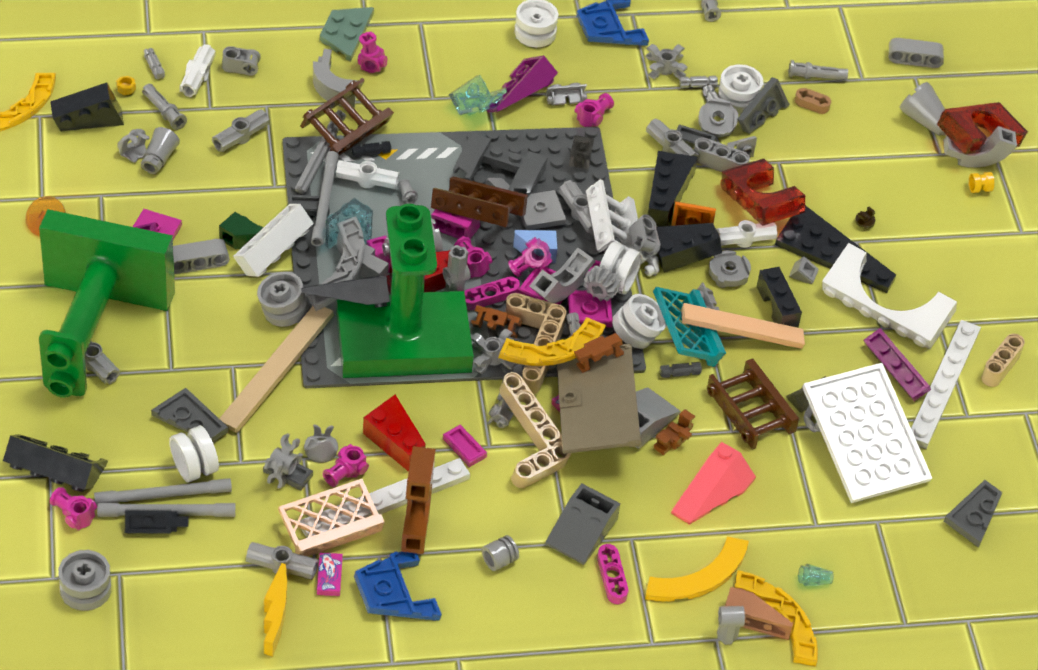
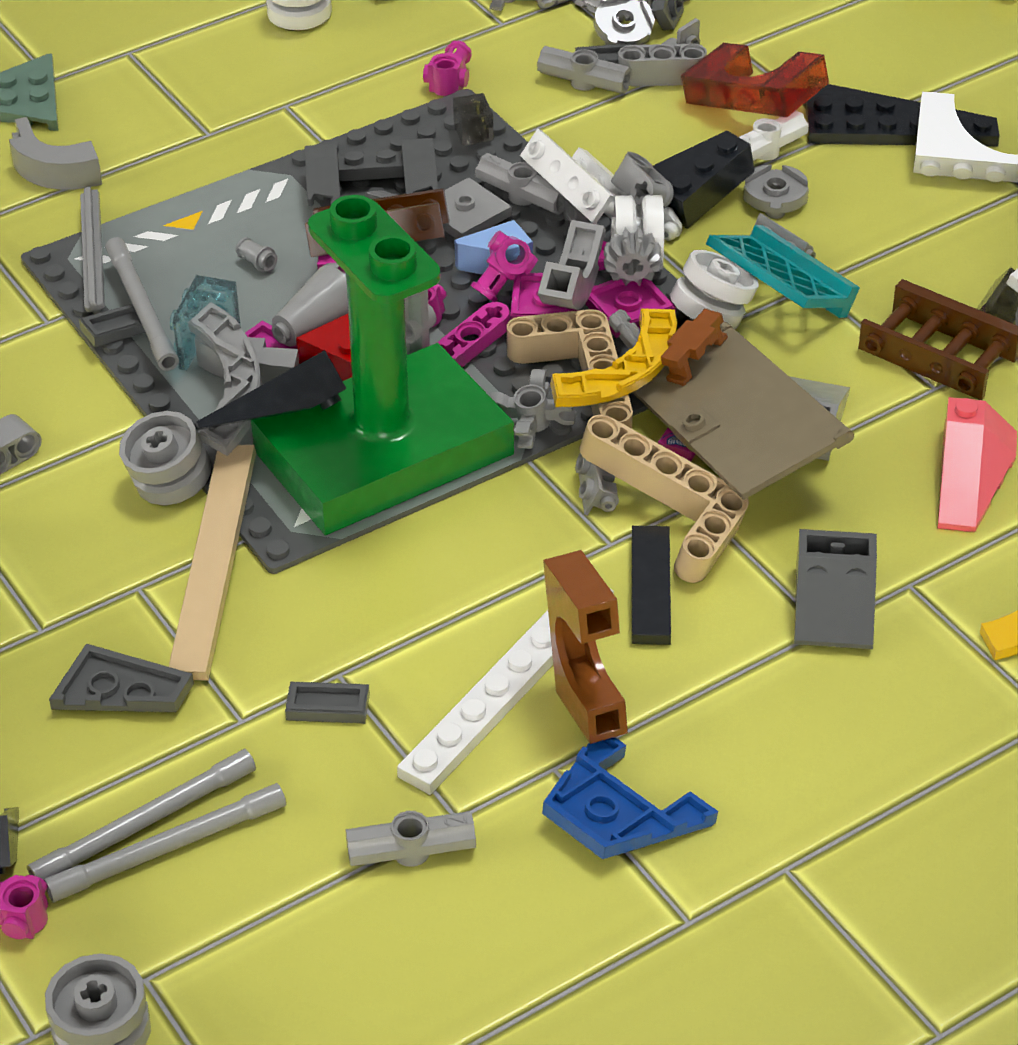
camera: 20 degrees left, 5 degrees down
black hinge [125,509,189,534] -> none
white wheel [169,425,219,483] -> none
dark green slope [219,212,264,249] -> none
white brick [233,204,314,277] -> none
light grey pin [264,433,303,489] -> none
yellow slope [264,563,287,657] -> none
light nougat fence [278,479,385,557] -> none
reddish brown fence [300,78,394,157] -> none
light grey piece [304,424,338,463] -> none
tile [317,553,343,596] -> none
dark pink connector [322,444,369,487] -> none
white piece [336,160,399,189] -> none
black axle [352,141,391,158] -> none
dark pink connector [358,32,387,73] -> none
red wedge [363,394,426,472] -> none
dark pink tile [443,424,487,467] -> none
clear light blue bracket [448,75,507,116] -> none
dark orange piece [471,305,522,339] -> none
light grey piece [481,535,519,571] -> none
magenta wedge [486,55,558,113] -> none
light grey hinge [545,83,587,106] -> none
dark pink beam [597,544,628,604] -> none
black wedge [648,151,698,227] -> none
dark orange piece [653,409,695,455] -> none
dark grey axle [660,362,702,378] -> none
orange slope [671,201,716,226] -> none
light nougat tile [682,303,805,349] -> none
black arch [756,267,802,328] -> none
light grey slope [789,257,819,284] -> none
dark brown plate [855,206,876,228] -> none
none -> black tile [632,525,671,645]

